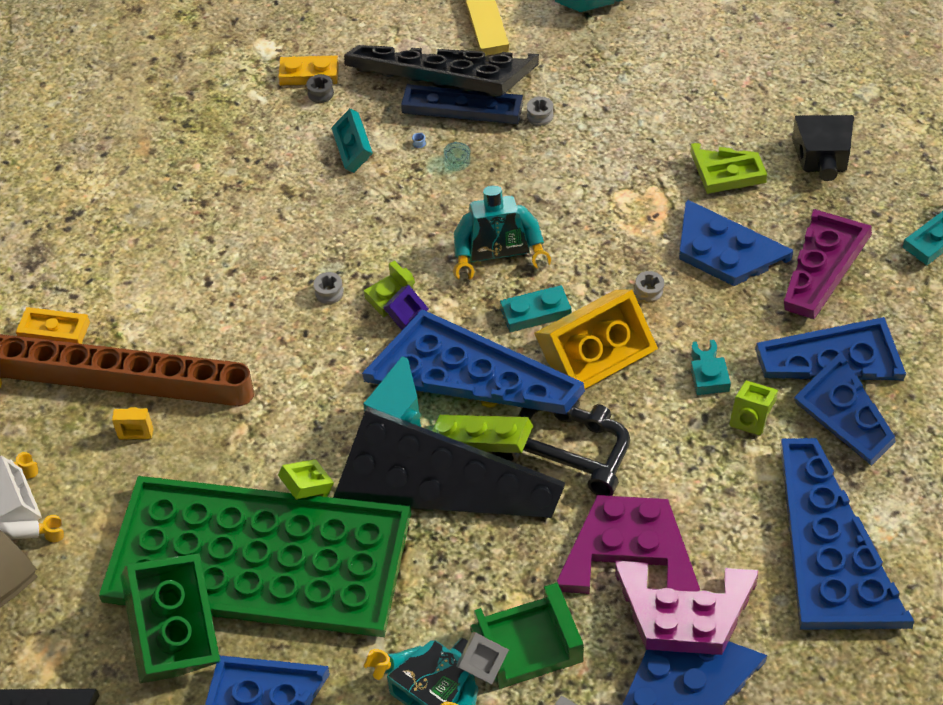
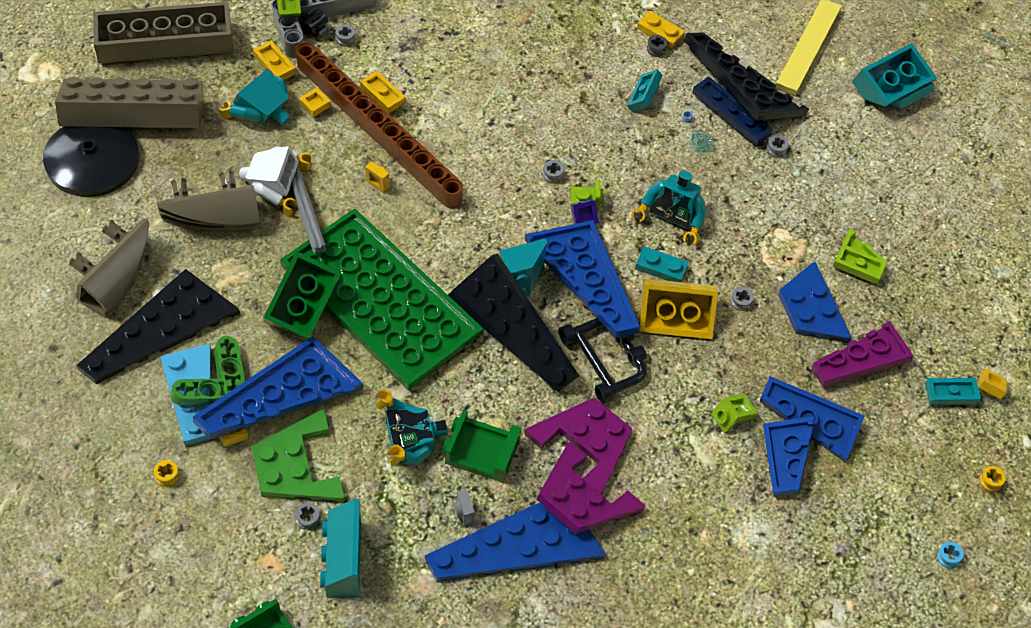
camera: 30 degrees right, 5 degrees up
lime bracket [278,459,334,499] -> none
lime plate [432,415,533,453] -> none
light grey plate [456,632,509,684] -> none
teal plate [691,340,731,395] -> none
blue wing [780,438,915,630] -> none
black torso [792,115,854,181] -> none
none -> light grey axle [291,168,326,254]

